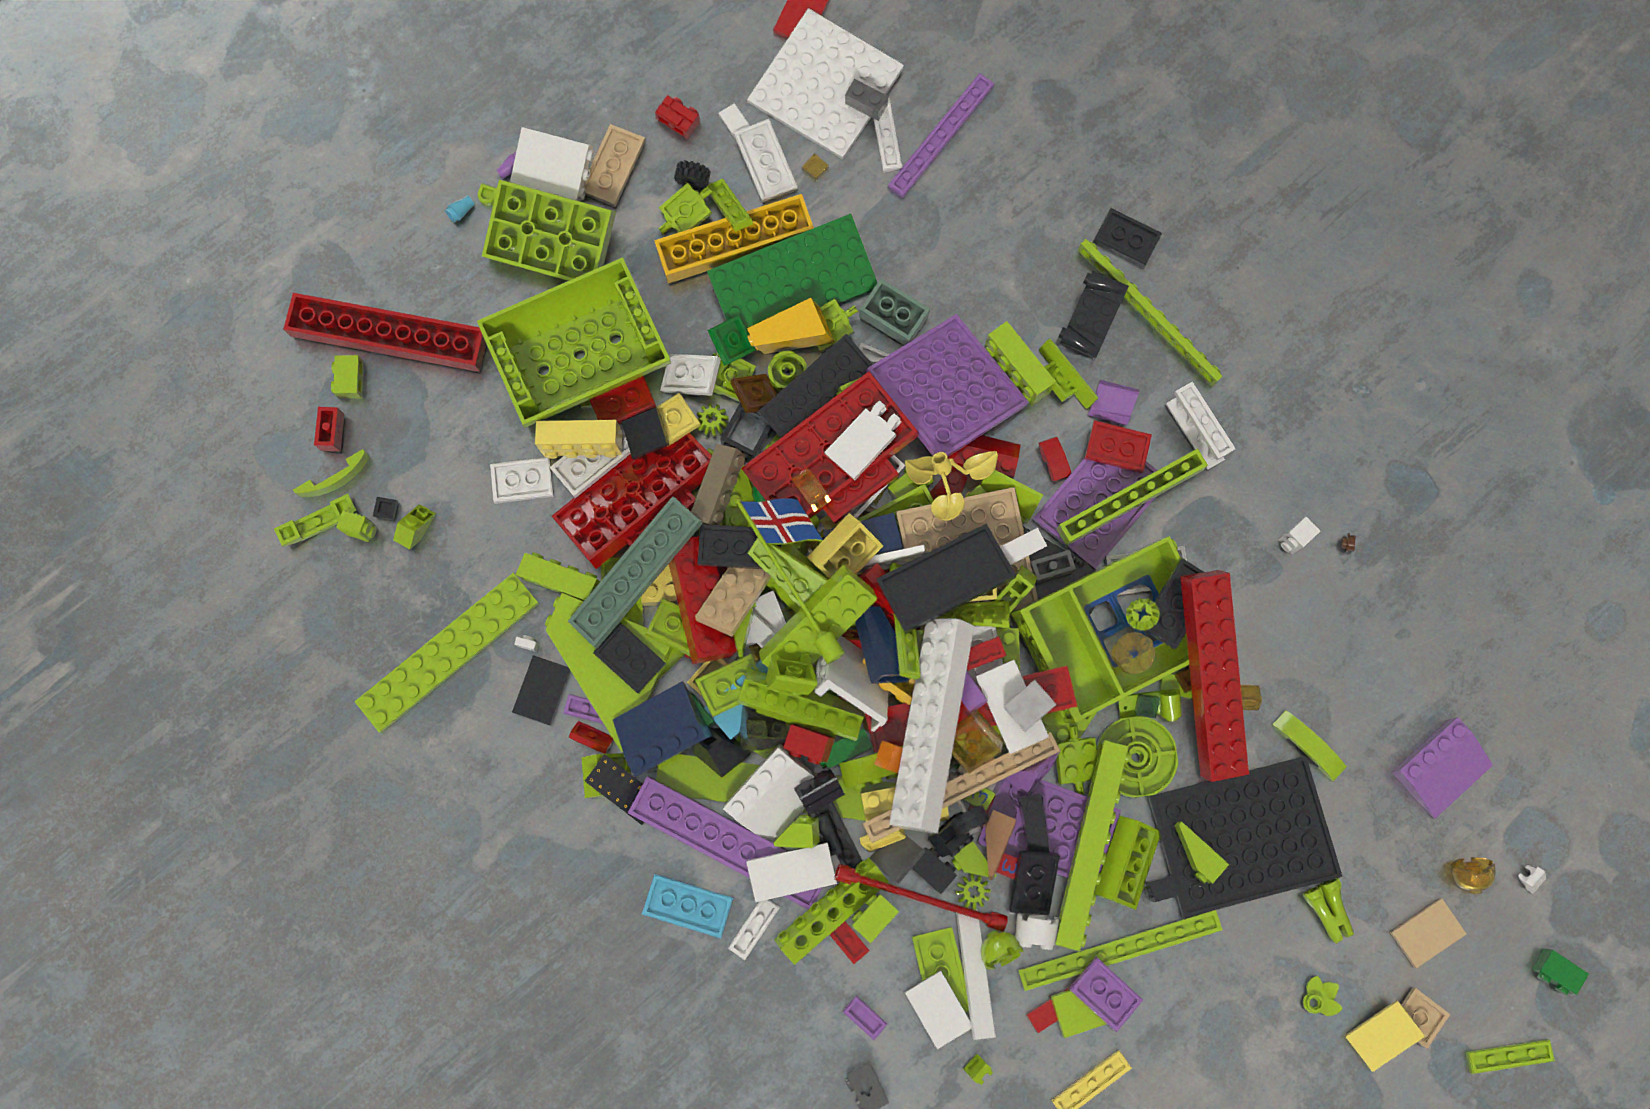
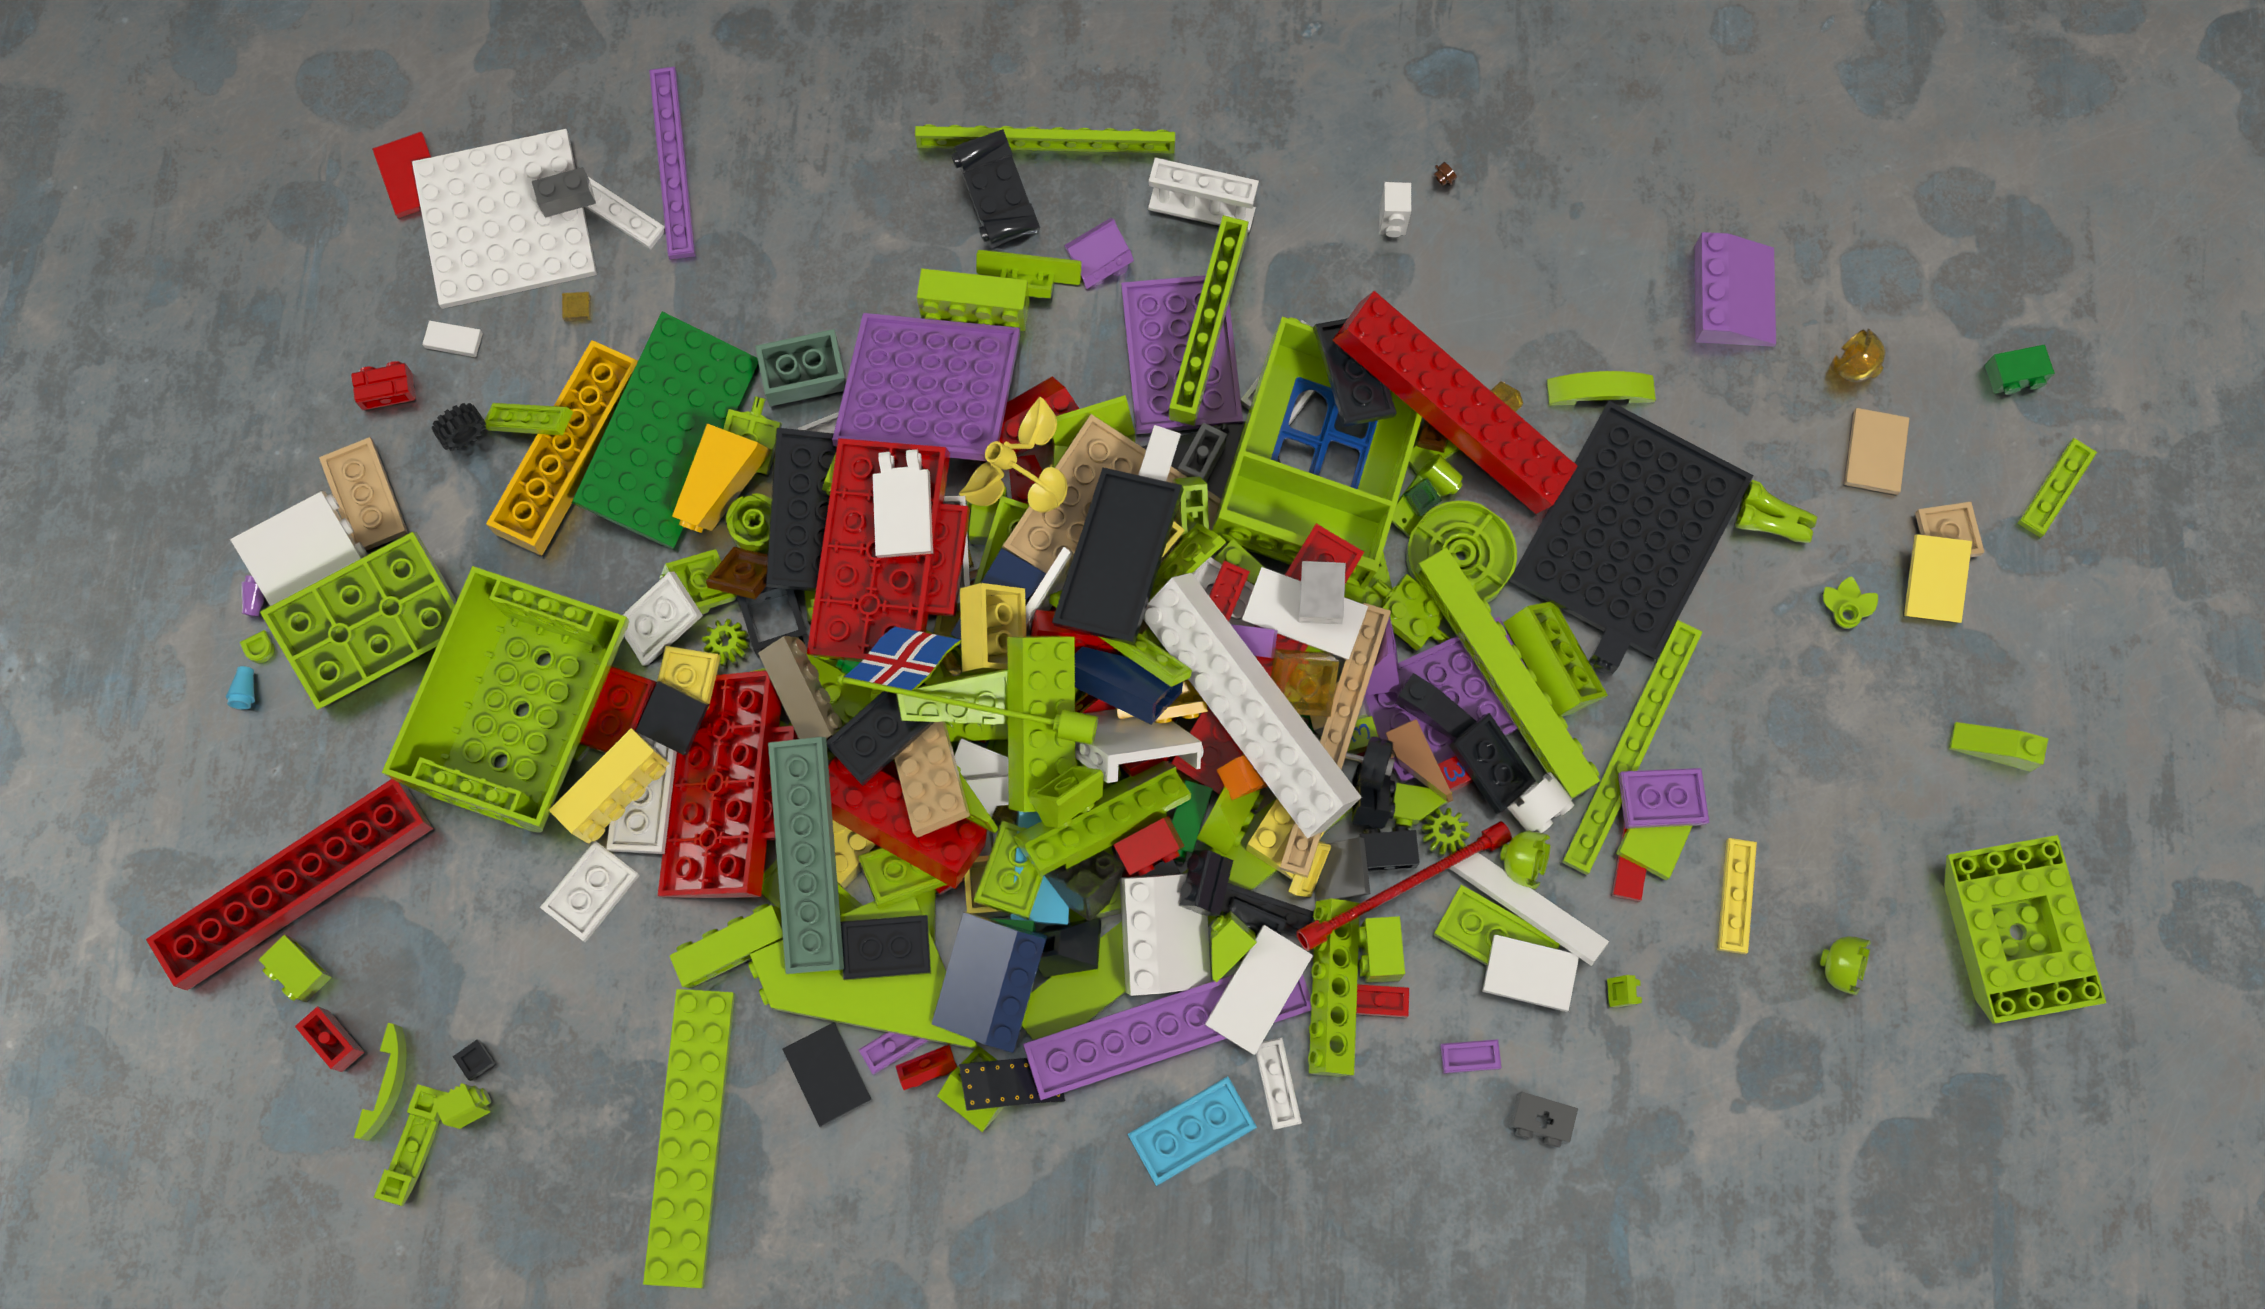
camera: 45 degrees left, 5 degrees down
lime slope [393,504,436,549] -> none
white plate [514,635,539,652] -> none
lime plate [658,183,713,235] -> none
green tile [707,315,756,366] -> none
white tile [734,119,798,204] -> none
clear yellow slope [791,468,831,512] -> none
red slope [1038,437,1072,481] -> none
red tile [1085,420,1152,473] -> none
black tile [1093,208,1162,267] -> none
clear yellow plate [1112,632,1155,674] -> none
lime gear [1126,598,1160,630] -> none
lime slope [1175,822,1229,884] -> none
white tile [1518,865,1546,894] -> none

